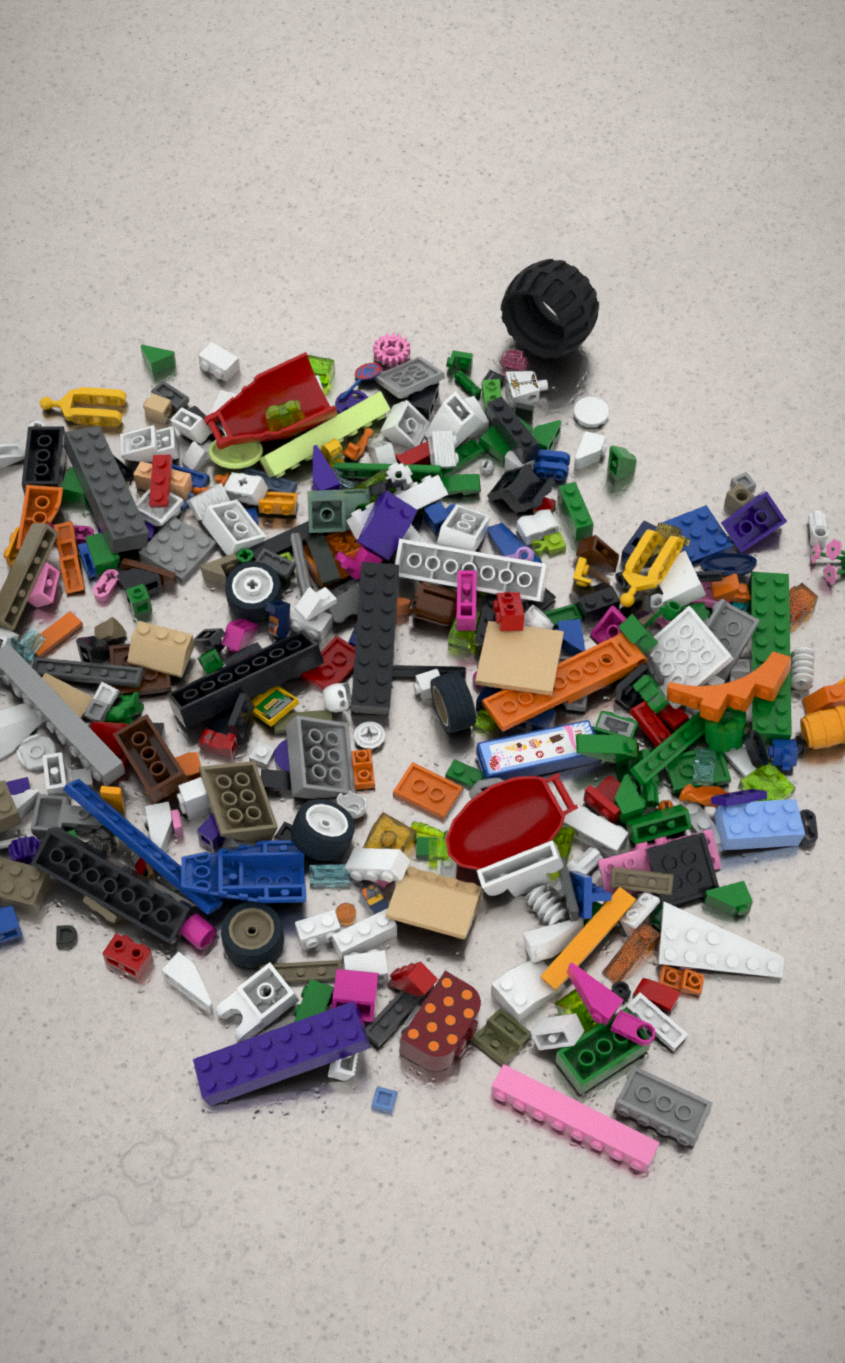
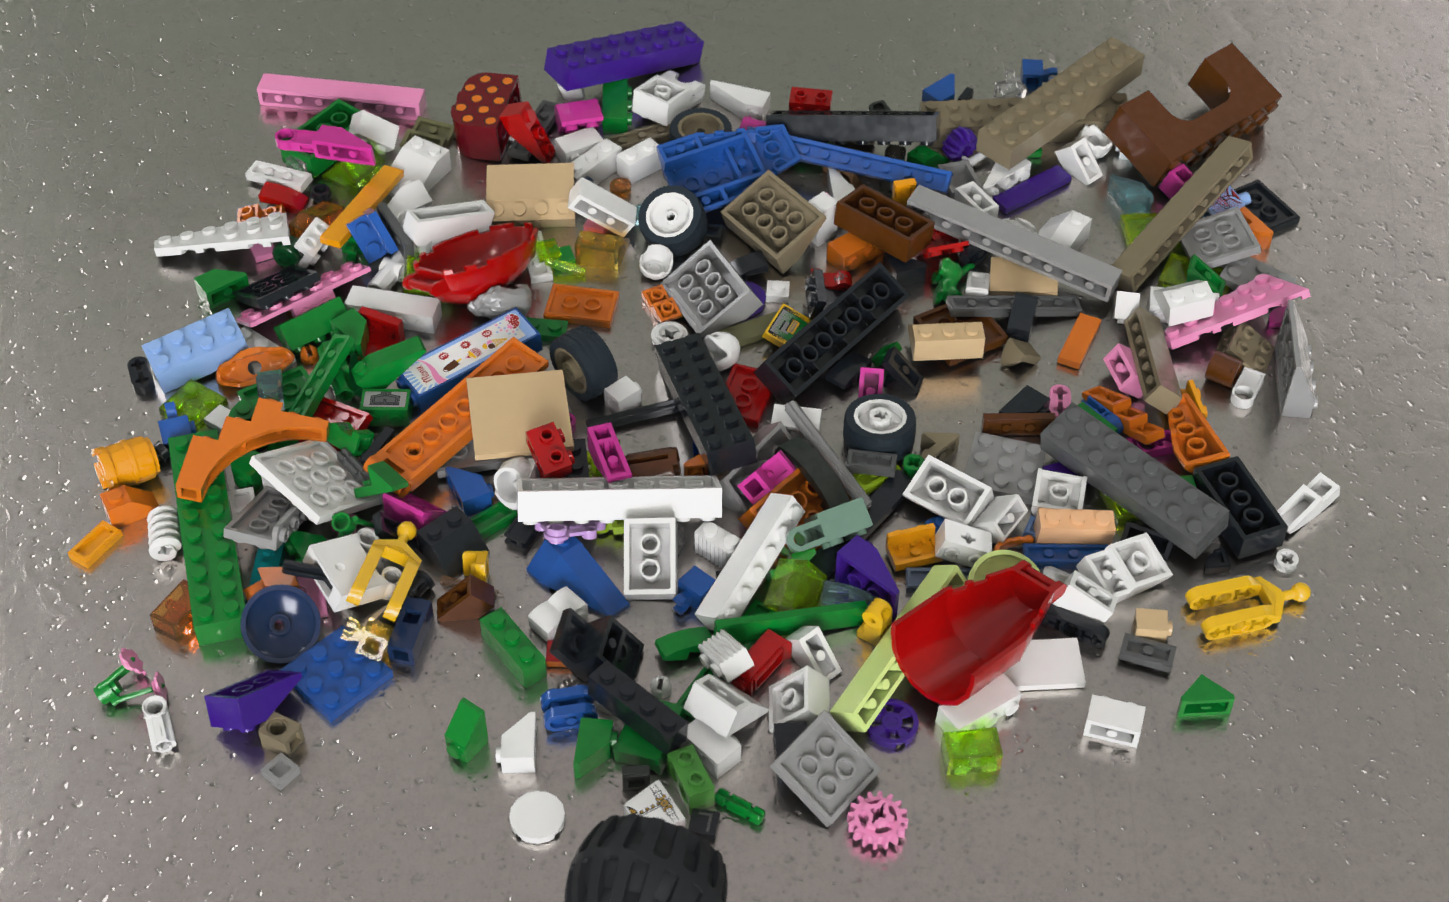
camera: 160 degrees right, 10 degrees down
clear light blue slope [10,626,46,663] -> none
light grey tile [84,698,111,722] -> none
green bracket [126,584,152,616] -> none
red plate [149,454,173,508] -> none
clear neon green slope [264,399,305,432] -> none
dark blue leg [265,600,290,638] -> none
white slope [295,587,337,622] -> none
piece [340,363,382,400] -> none
orange piece [342,428,374,461] -> none
dark purple slope [357,491,417,561] -> none
black piece [368,478,408,497] -> none
medium blue tile [371,1086,398,1114] -> none
white brick [385,462,413,491] -> none
green bracket [446,350,473,374] -> none
lime plate [532,532,566,555] -> none
dark tan tile [610,867,674,895] -> none
light grey bracket [614,1066,713,1146] -> none
dark purple tile [711,789,767,806] -> none
black beam [743,730,769,768] -> none

